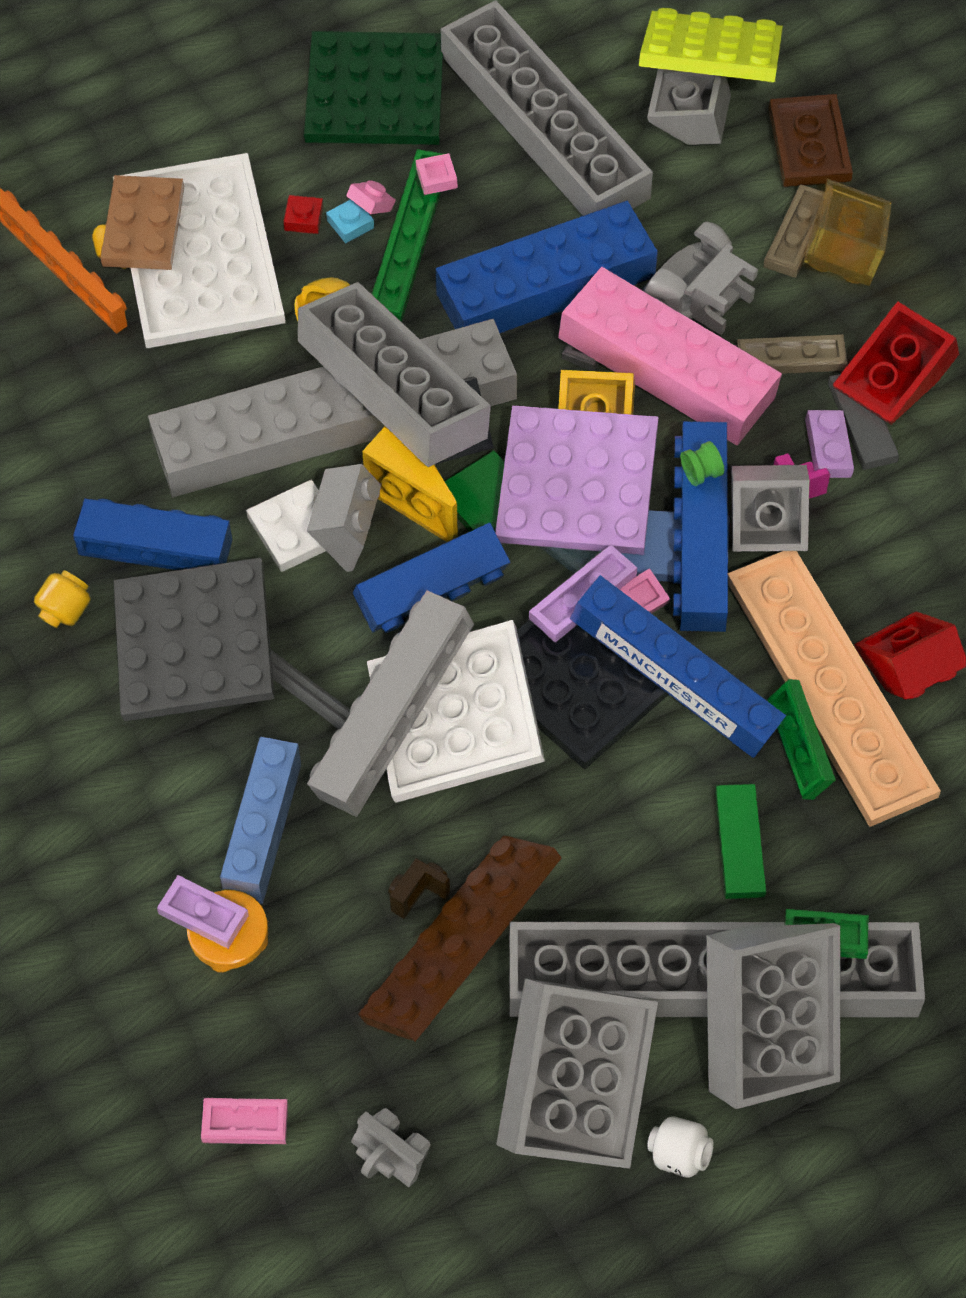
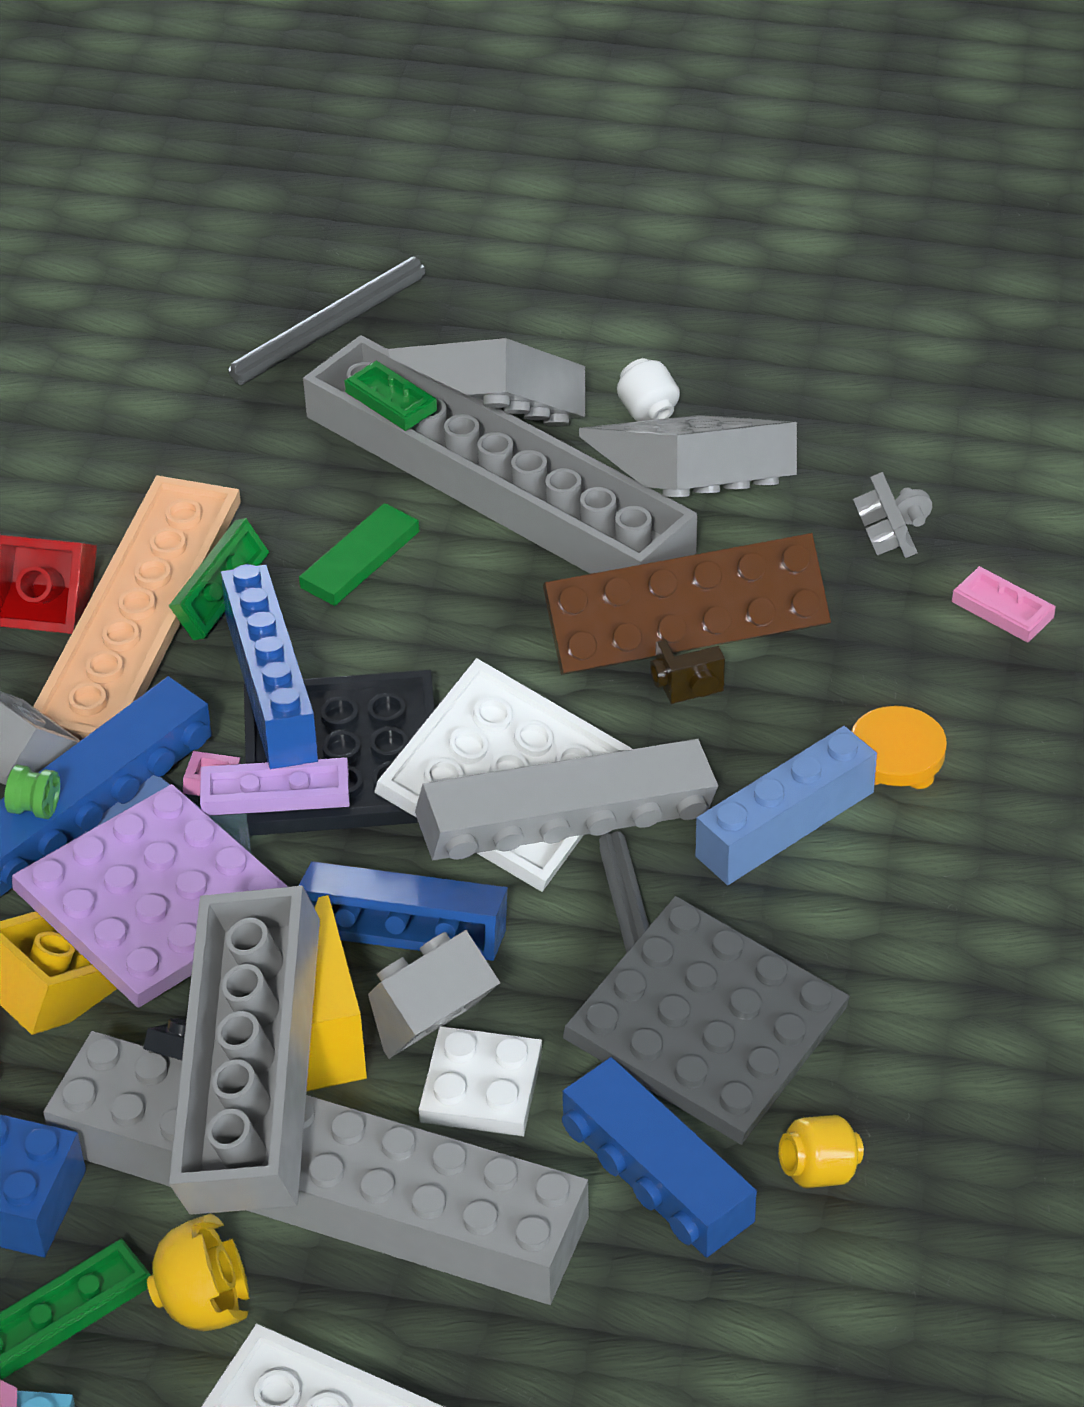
camera: 140 degrees left, 15 degrees down
lavender plate [157,875,249,949] -> none

